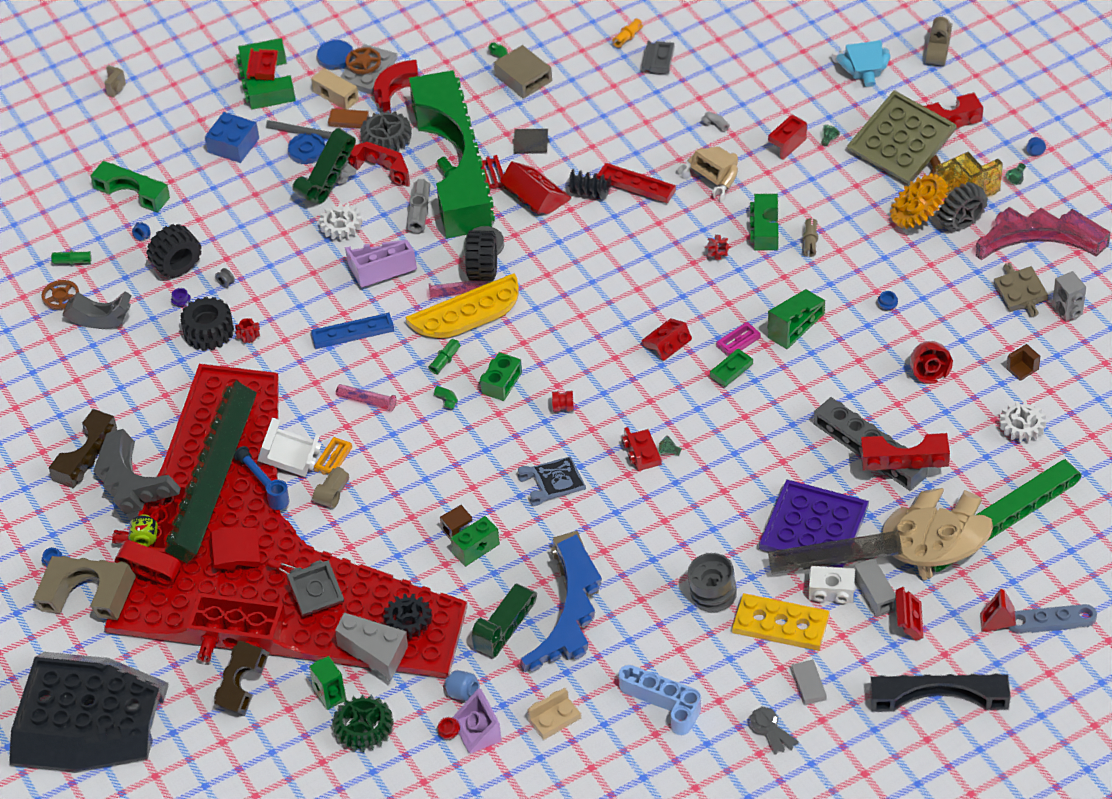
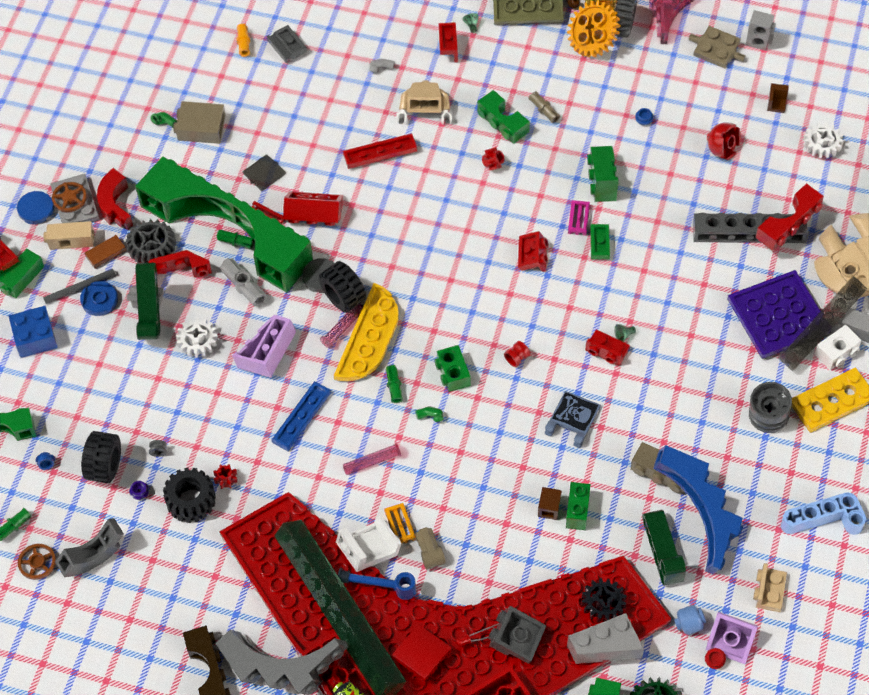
camera: 45 degrees left, 10 degrees up
black piece [568,169,611,200] -> none

